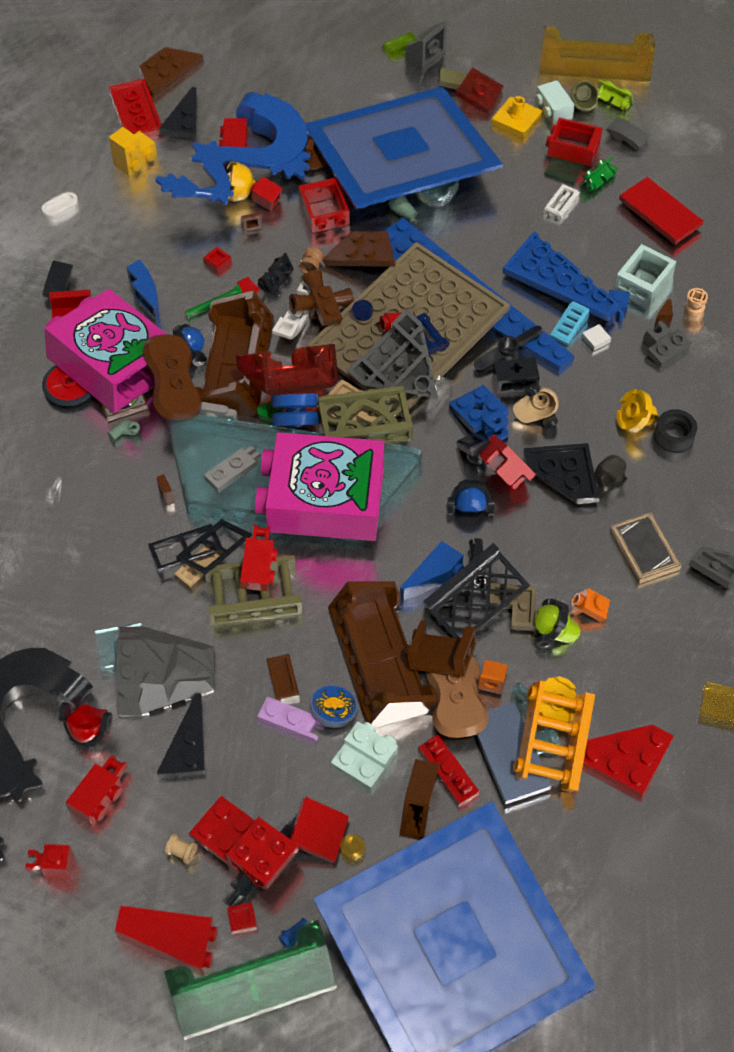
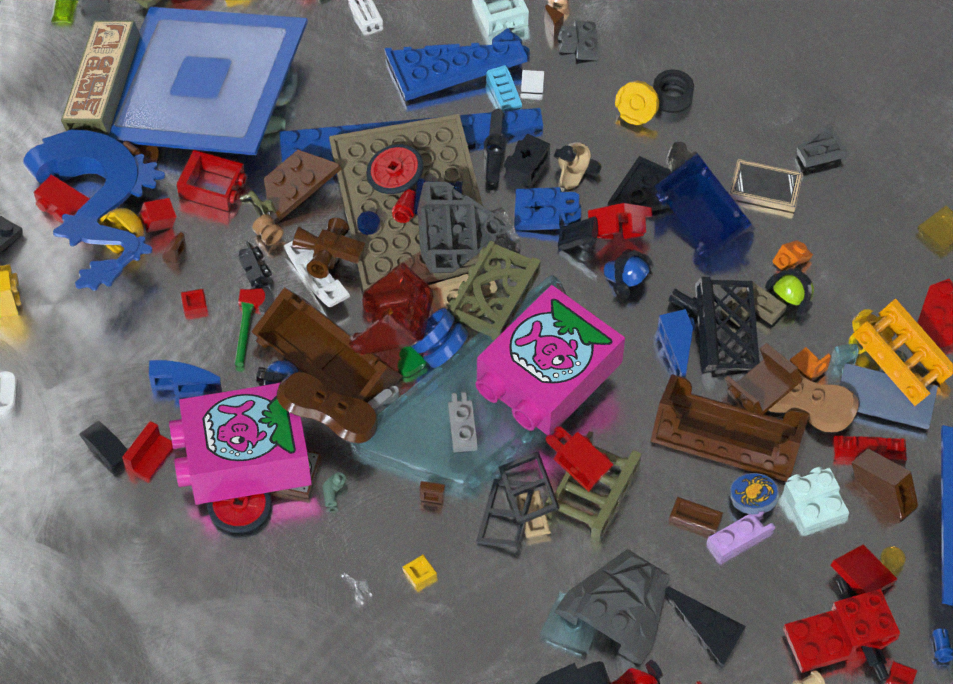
camera: 55 degrees left, 0 degrees up
none -> brick [61,20,140,135]
none -> olive piece [240,190,277,214]
none -> red wheel [366,144,423,194]
none -> yellow tile [403,554,437,589]
none -> clear blue windscreen [654,153,756,259]

